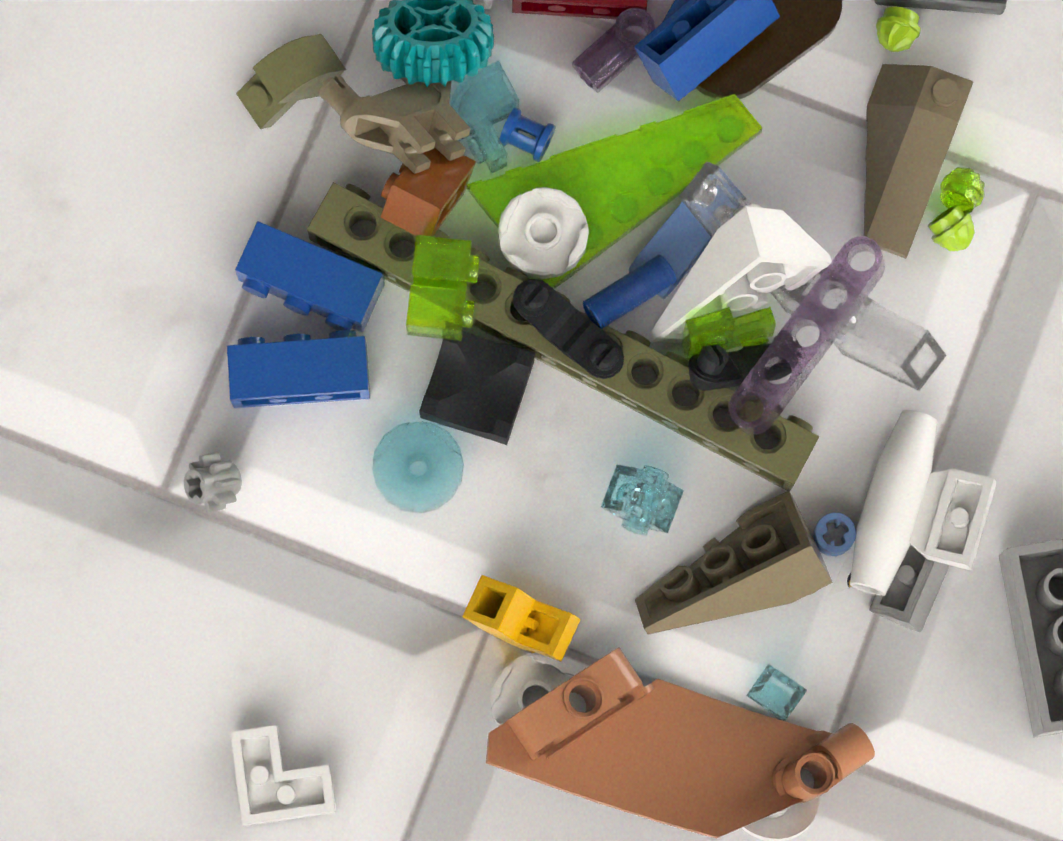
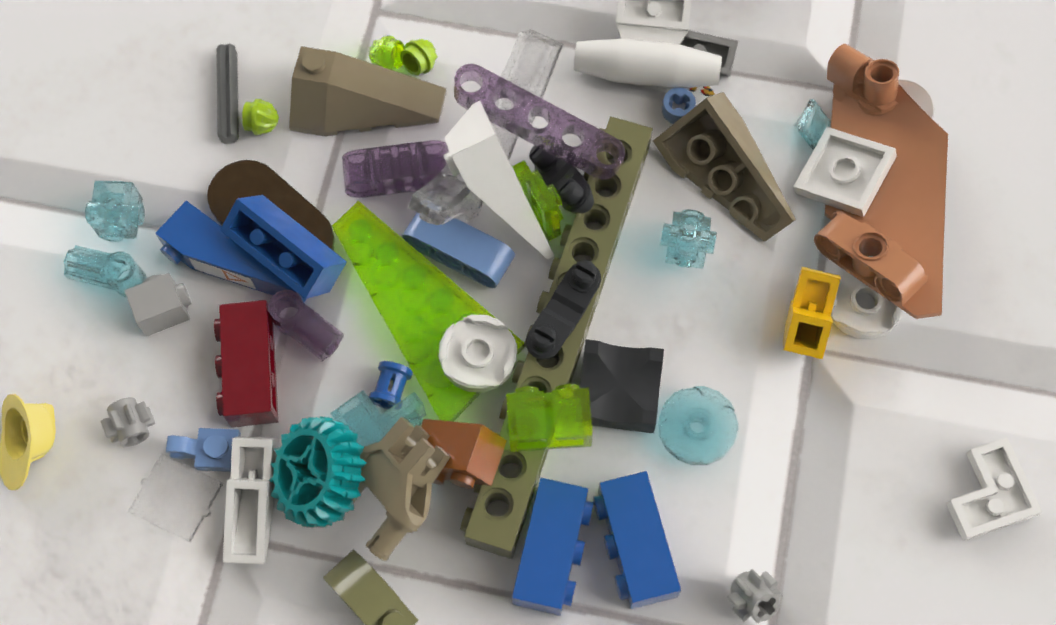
camera: 95 degrees left, 10 degrees down
blue piece [583,254,677,330] -> none
none -> clear purple beam [342,140,452,198]
none -> white tile [793,127,897,217]

